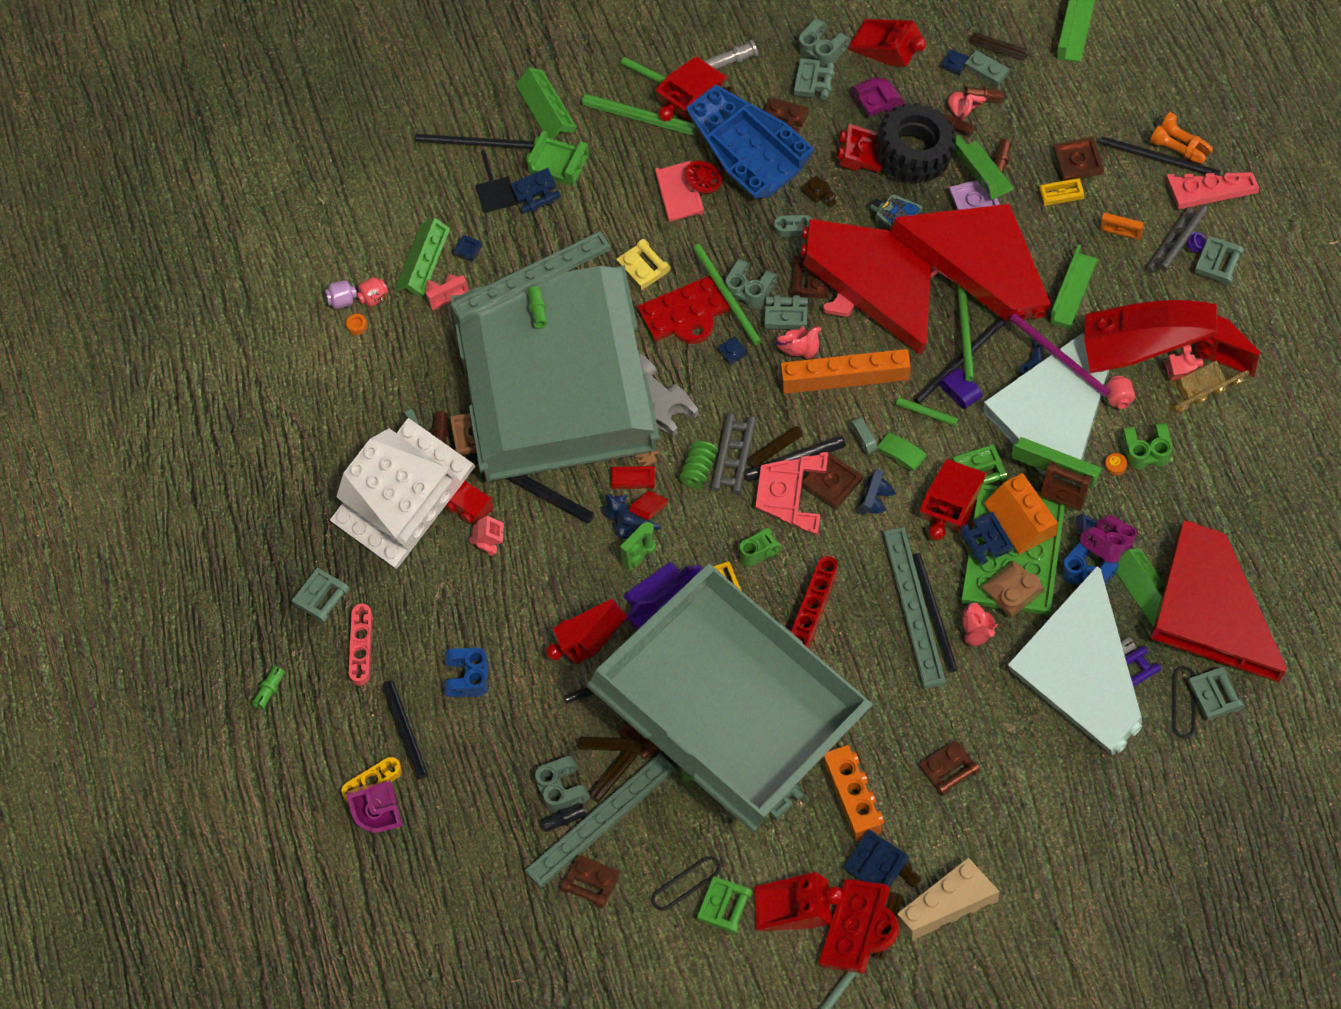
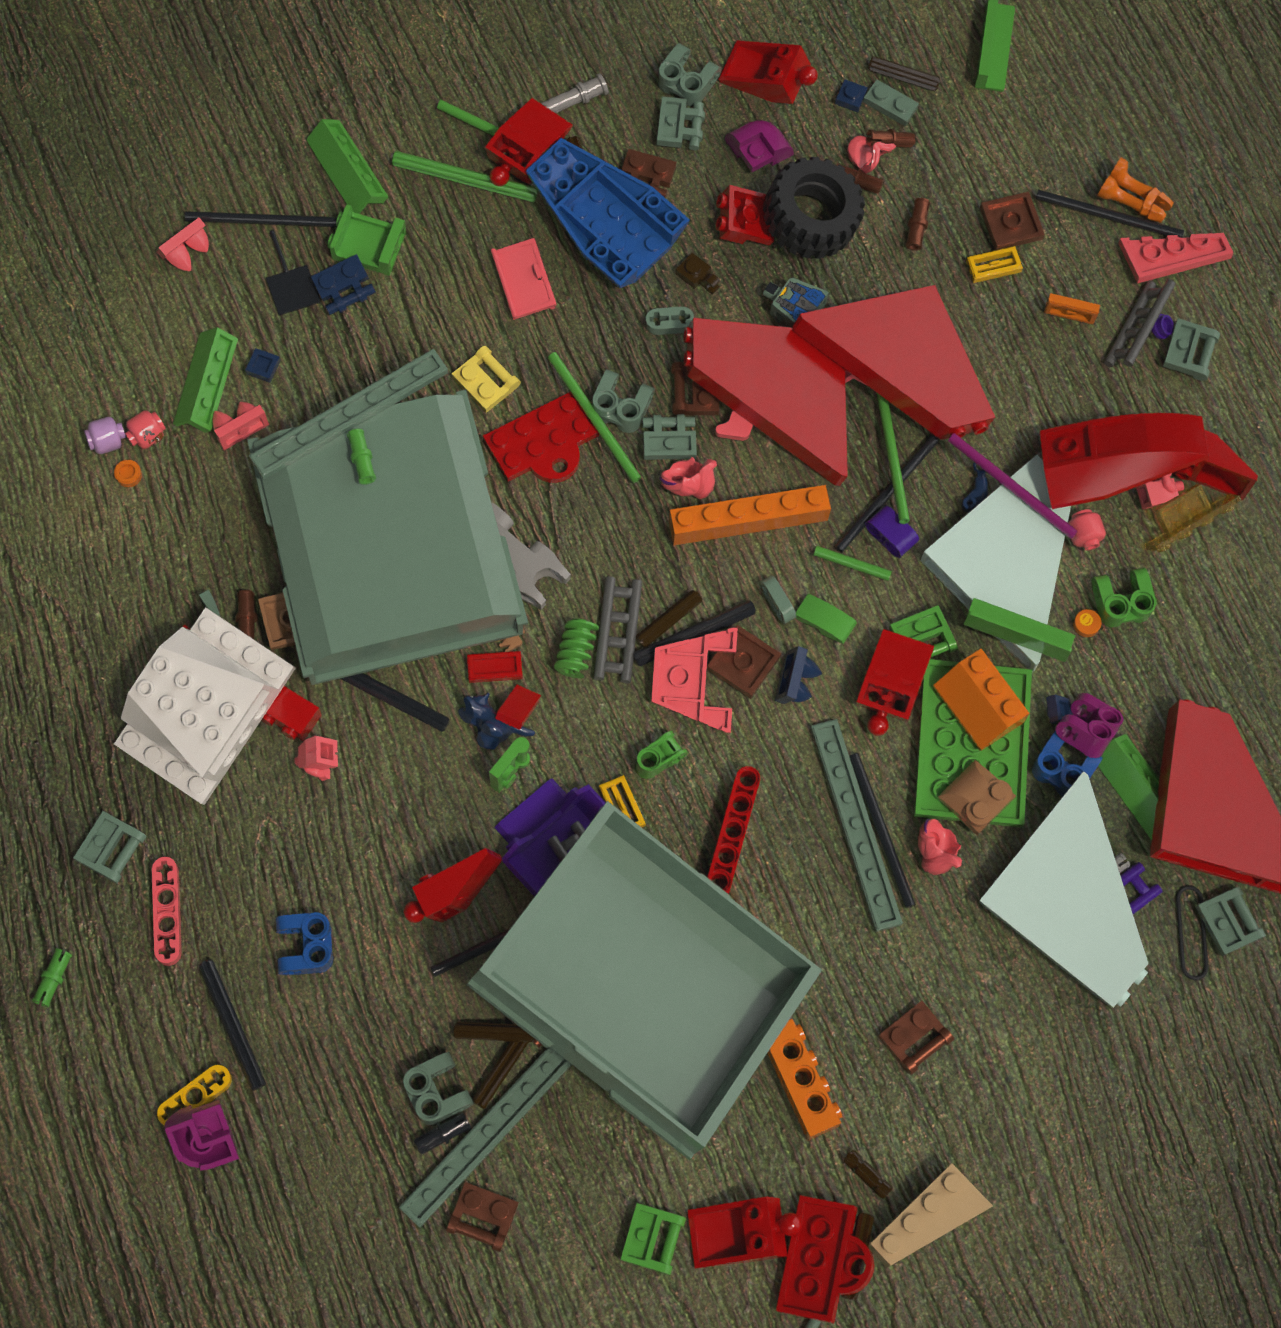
camera: 15 degrees left, 10 degrees up
black piece [652,856,721,911] -> none
red wheel [684,161,722,194] -> none
dark blue plate [718,336,747,365] -> none
dark blue slope [844,829,910,888] -> none
lavender plate [949,180,1000,210] -> none
bright green panel [954,135,1013,200] -> none
dark blue plate [960,512,1014,565] -> none
copper plate [1040,461,1092,511] -> none
bright green panel [1051,244,1097,330] -> none
none -> coral tile [156,218,209,271]

